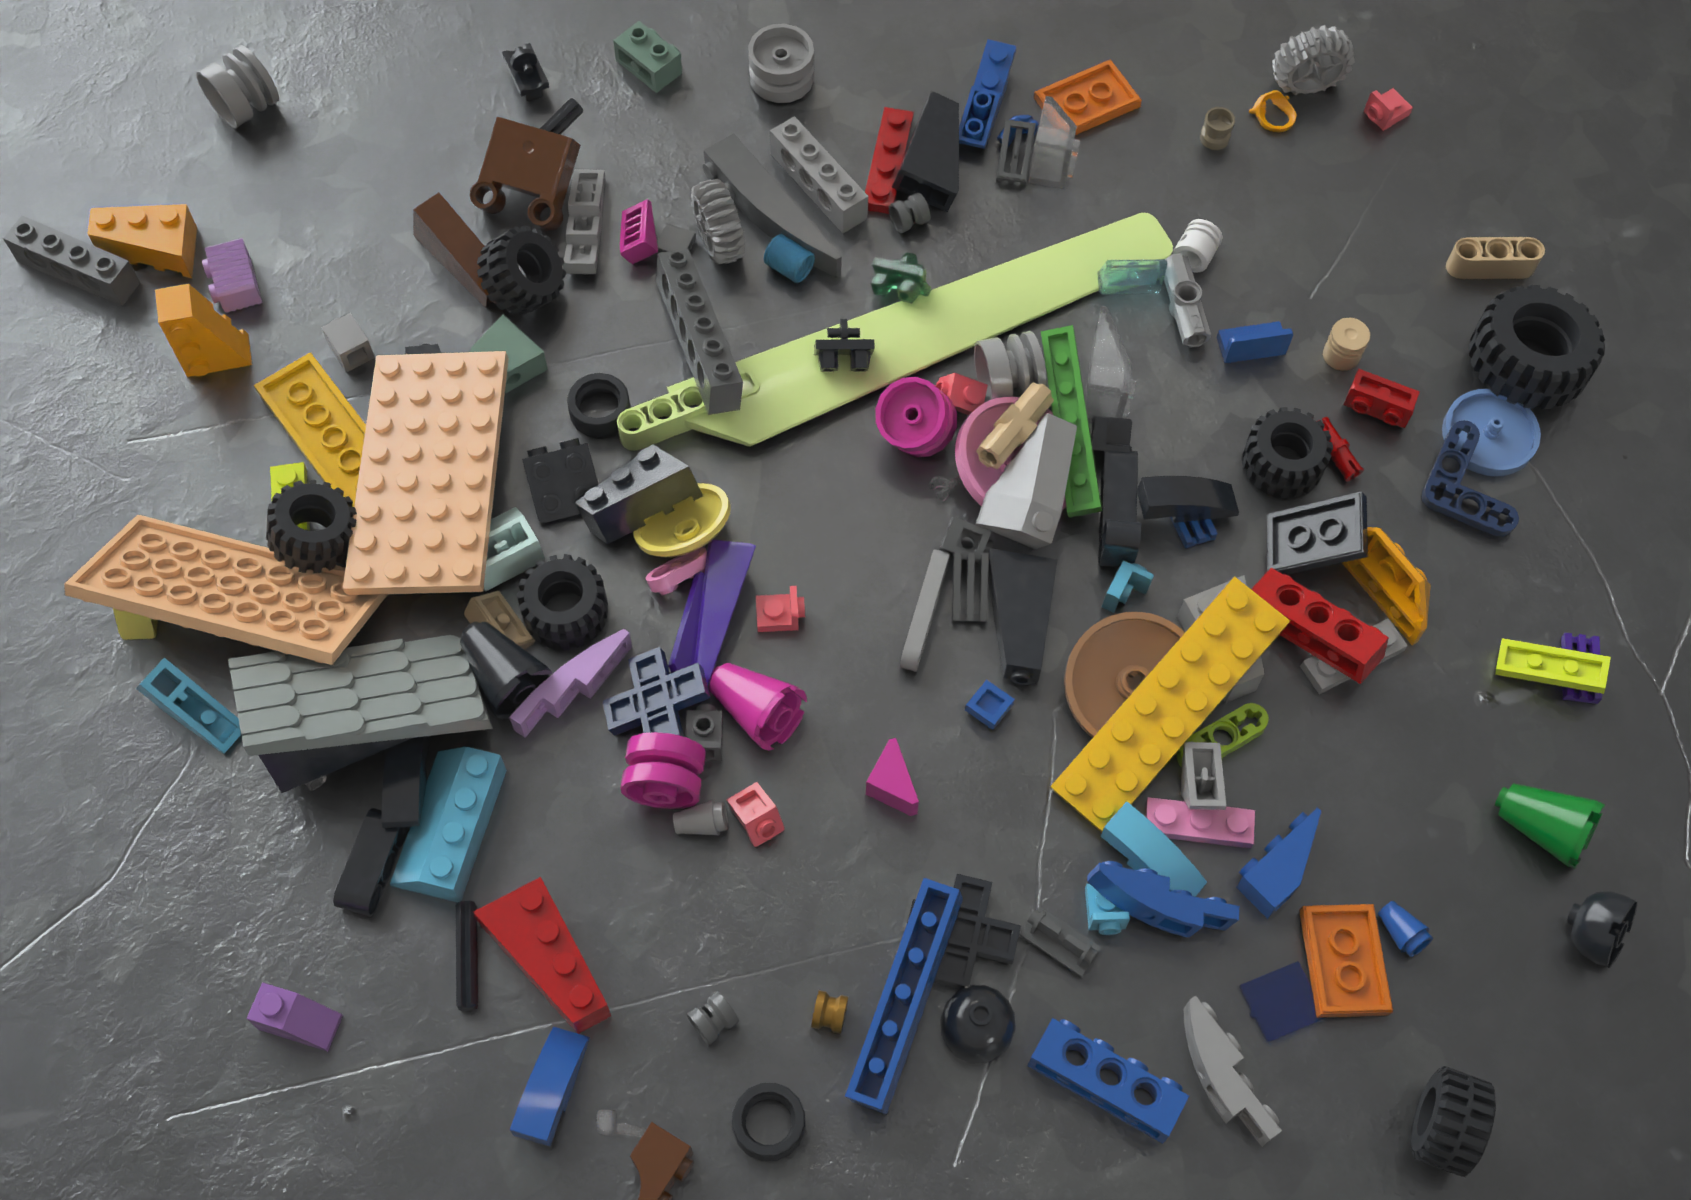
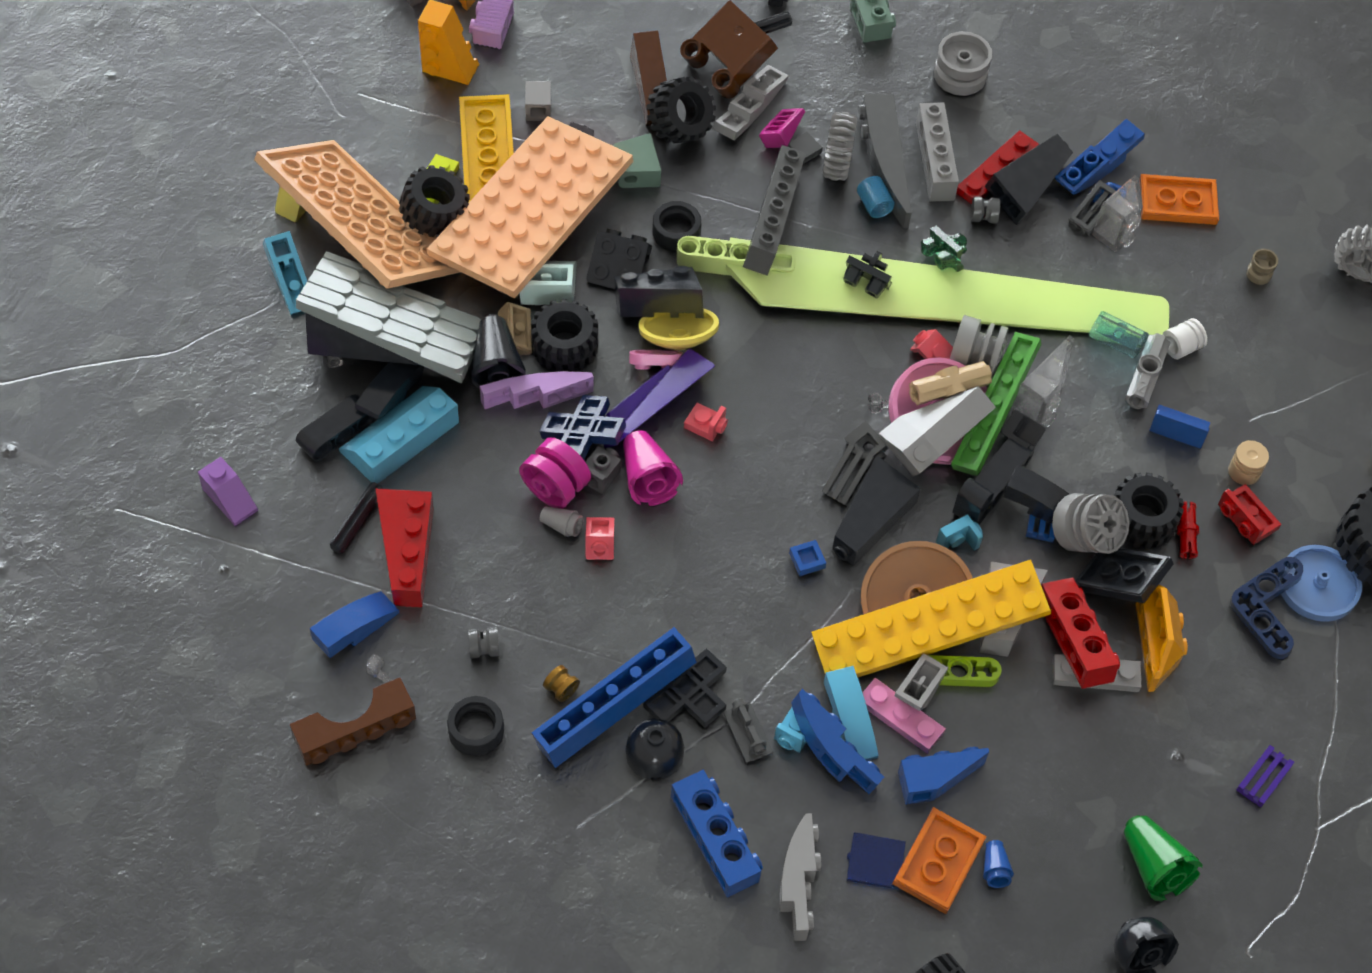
camera: 30 degrees right, 5 degrees down
dark pink slope [866,738,919,816] -> none
dark pink wheel [875,377,957,457] -> none
light grey beam [900,549,951,672] -> none
light orange piece [1249,90,1297,133] -> none
neon yellow plate [1495,638,1611,694] -> none
none -> light grey wheel [1052,493,1129,554]

